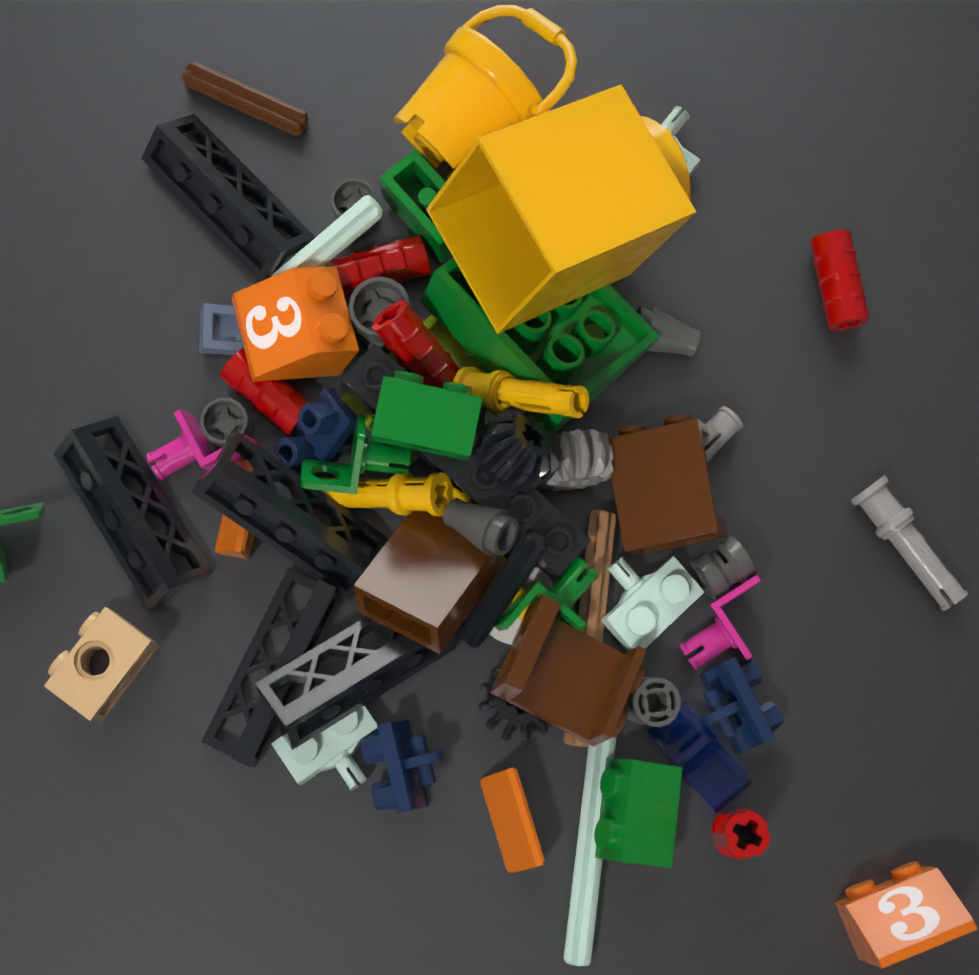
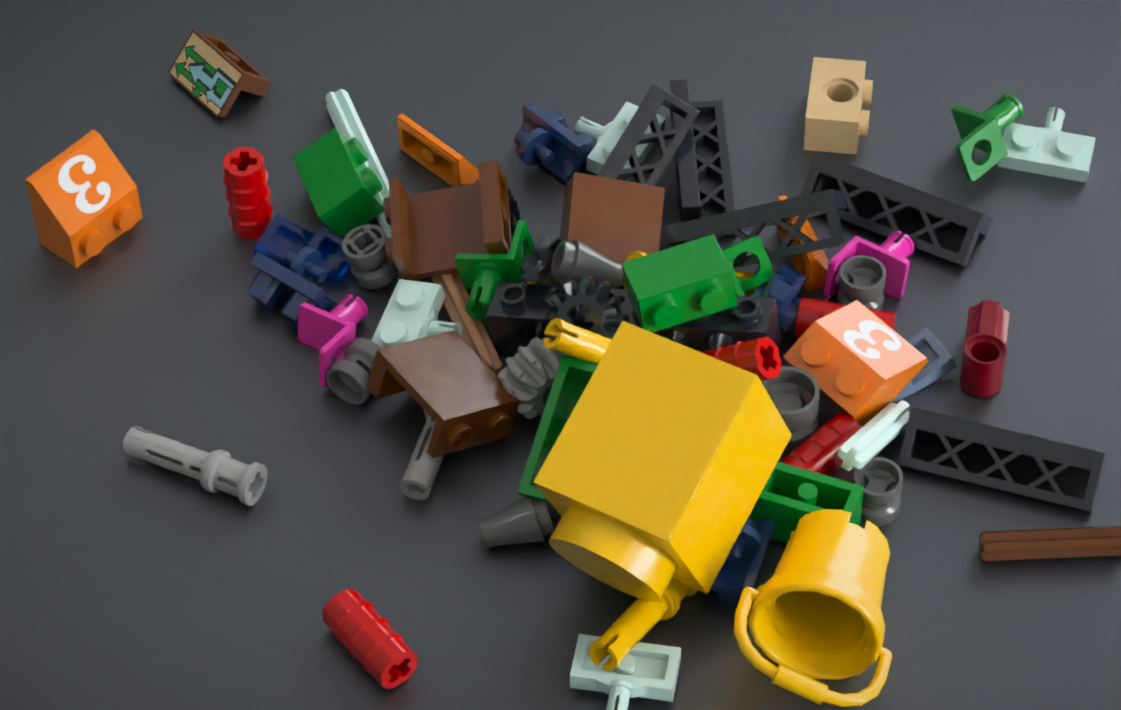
camera: 155 degrees right, 30 degrees down
none -> dark red piece [959,300,1010,397]

